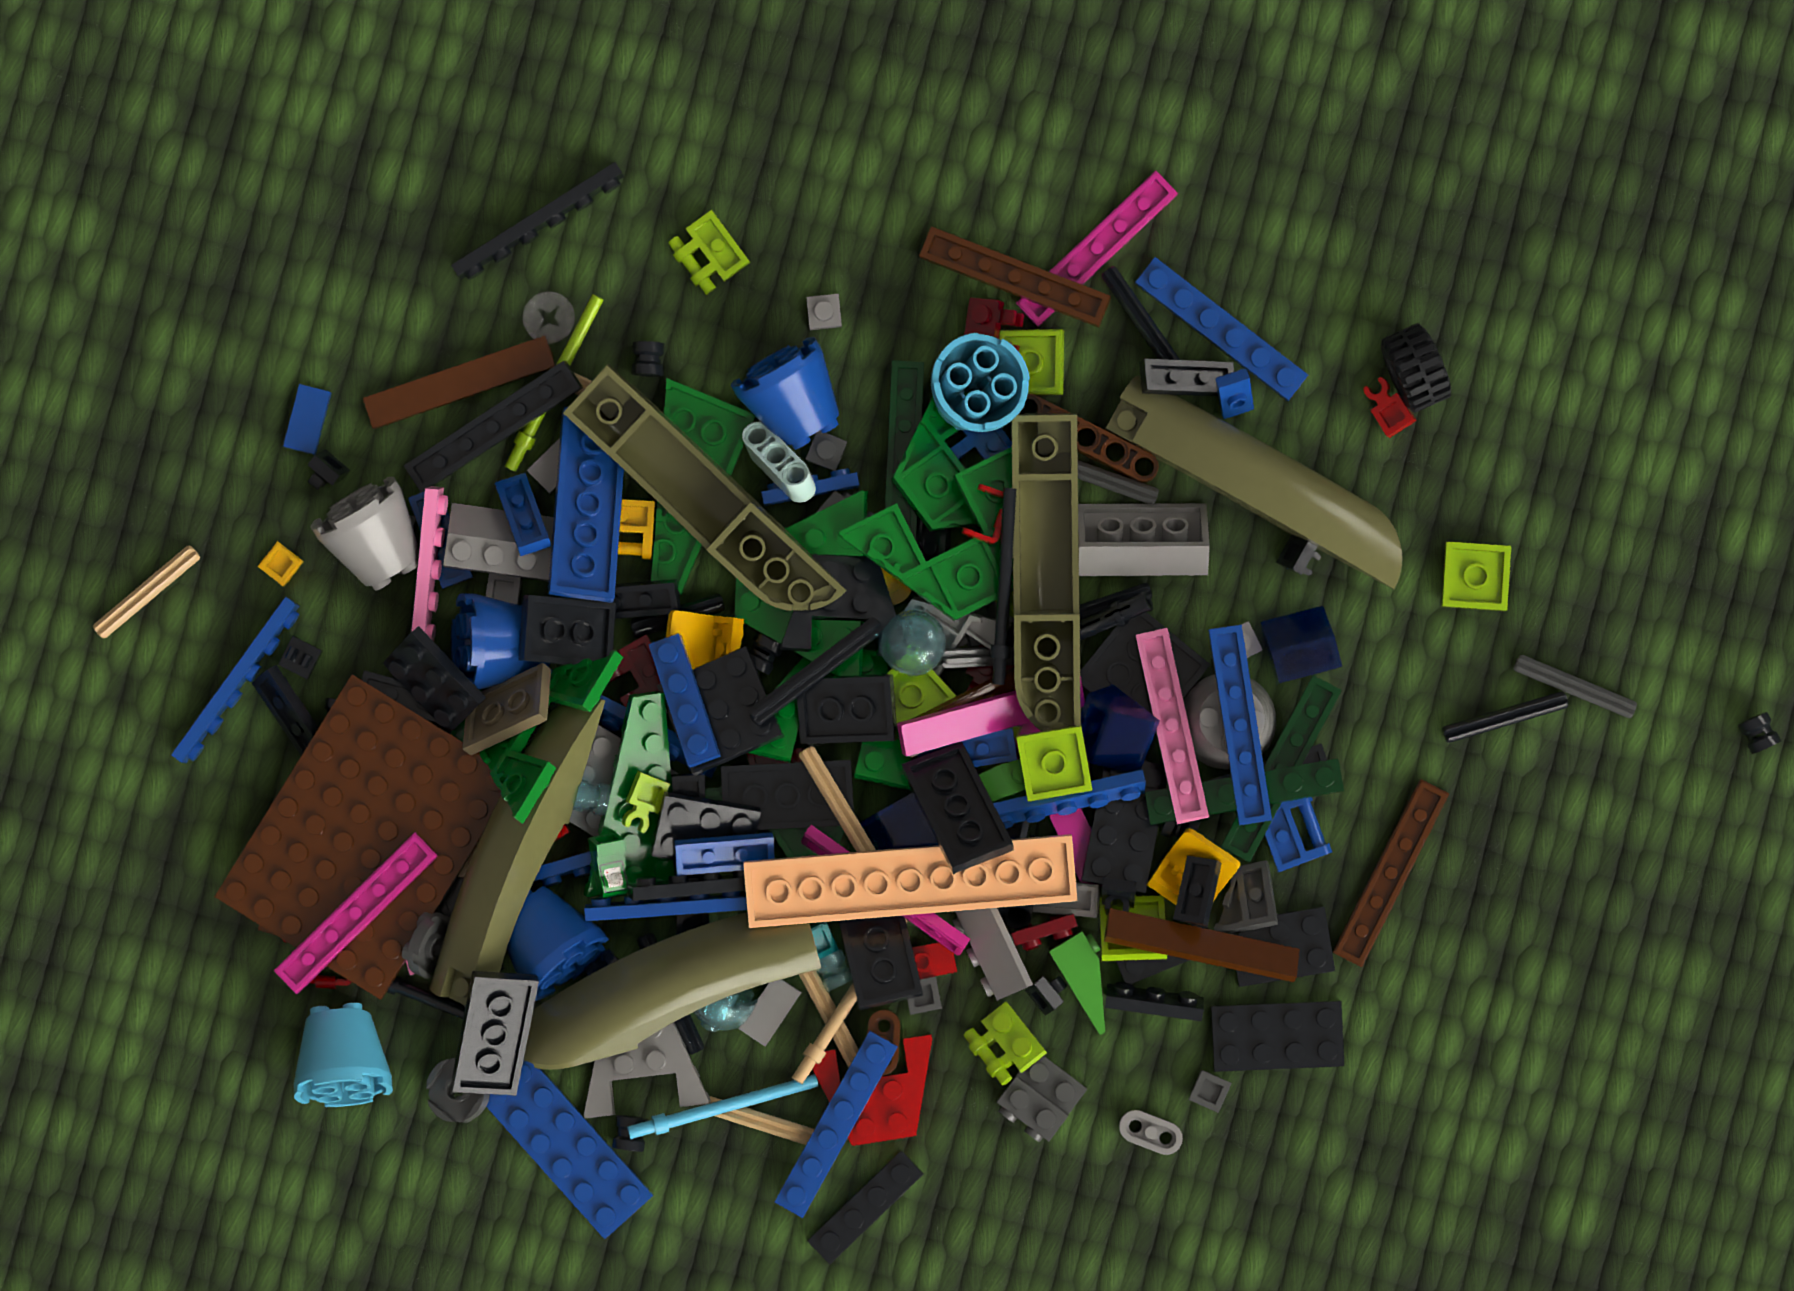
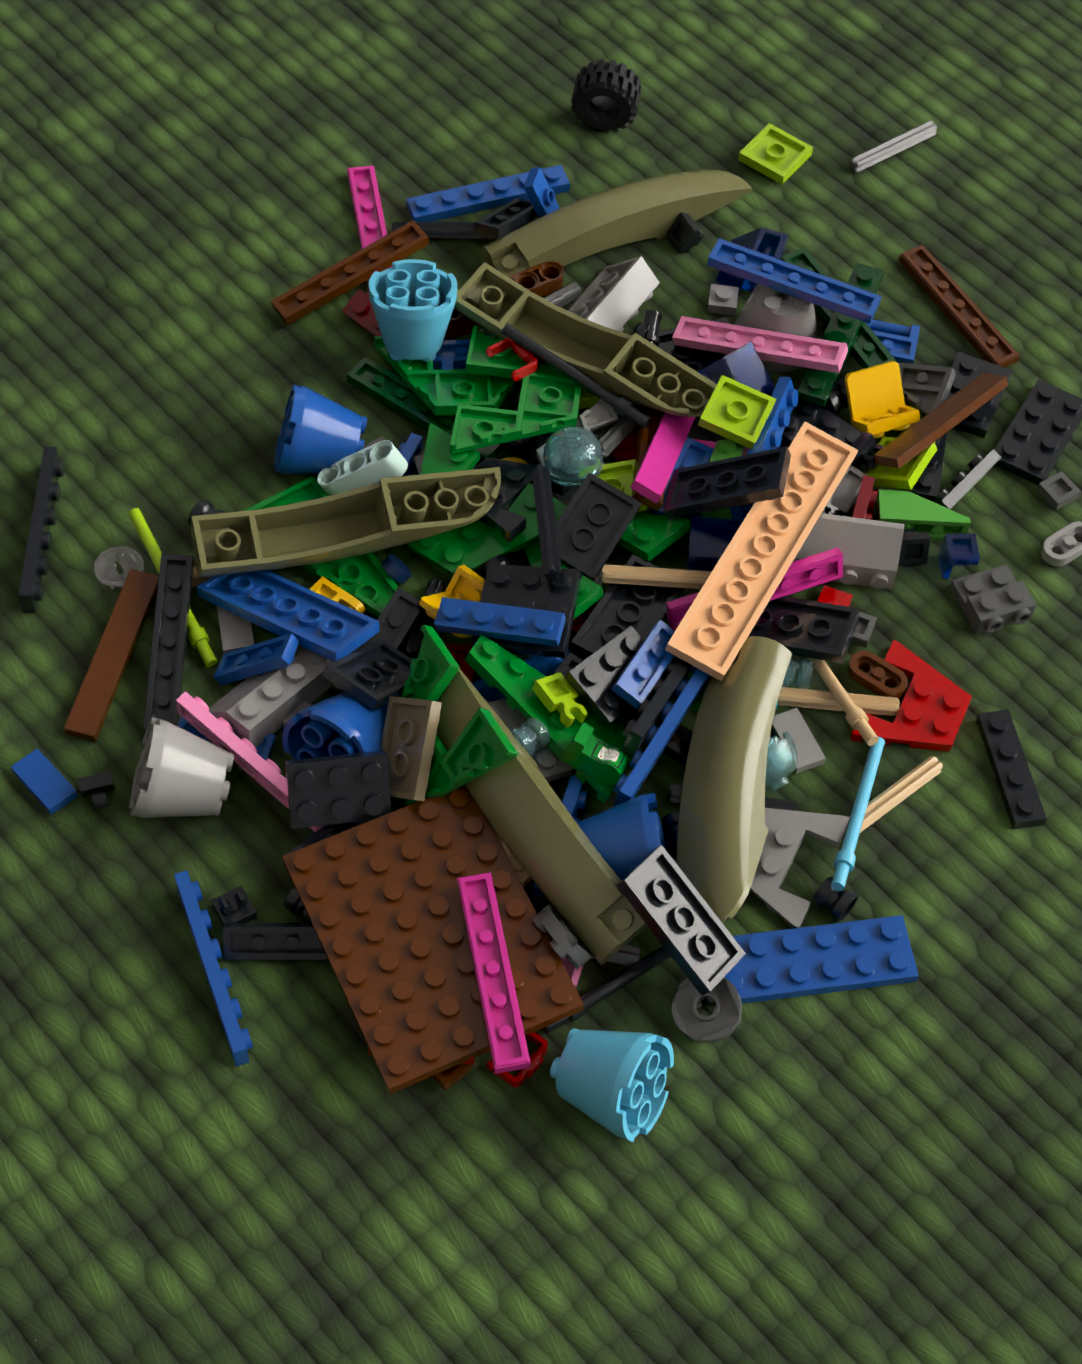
camera: 65 degrees left, 30 degrees down
tan axle [93,545,200,638] -> none
yellow tile [257,541,304,587] -> none
lime plate [668,210,750,295] -> none
blue plate [775,1030,898,1218] -> none
light grey plate [806,294,842,330] -> none
lime plate [964,1001,1047,1085] -> none
black plate [1173,855,1222,926] -> none
red plate [1363,377,1417,438] -> none
black axle [1442,691,1568,743] -> none
black wheel [1738,712,1781,754] -> none
none -> dark blue tile [382,554,412,584]
none -> clear blue panel [938,533,980,579]

